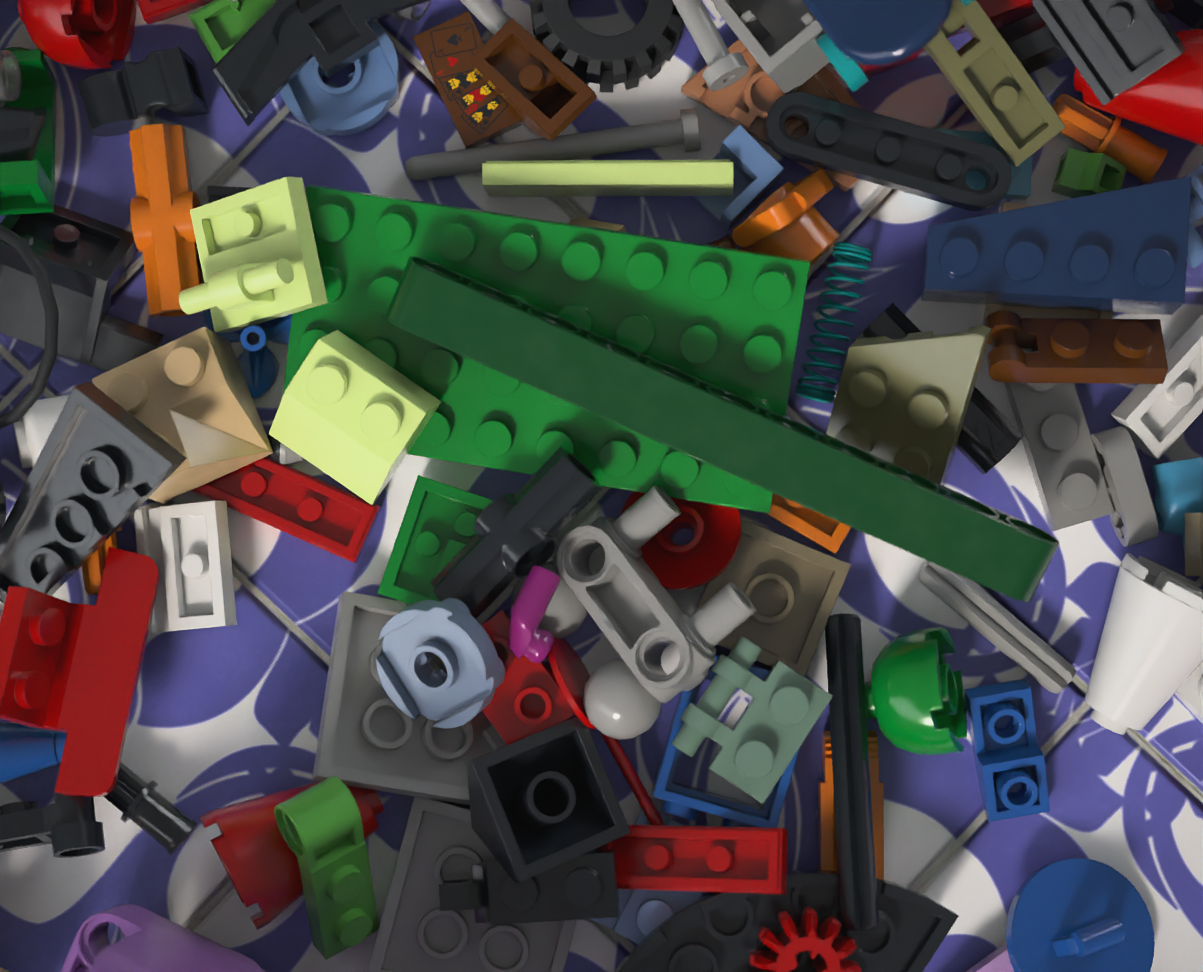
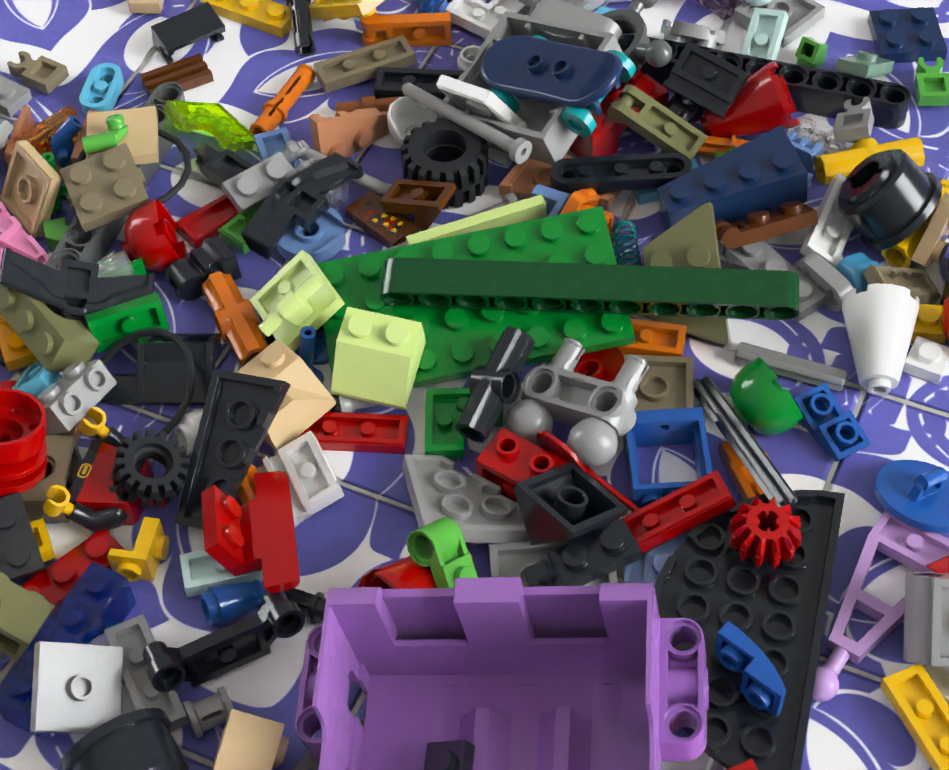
camera: 15 degrees left, 35 degrees down
sand blue plate [376,598,505,729] -> none
magenta arm [508,566,561,663] -> none
sand green plate [671,636,833,804] -> none

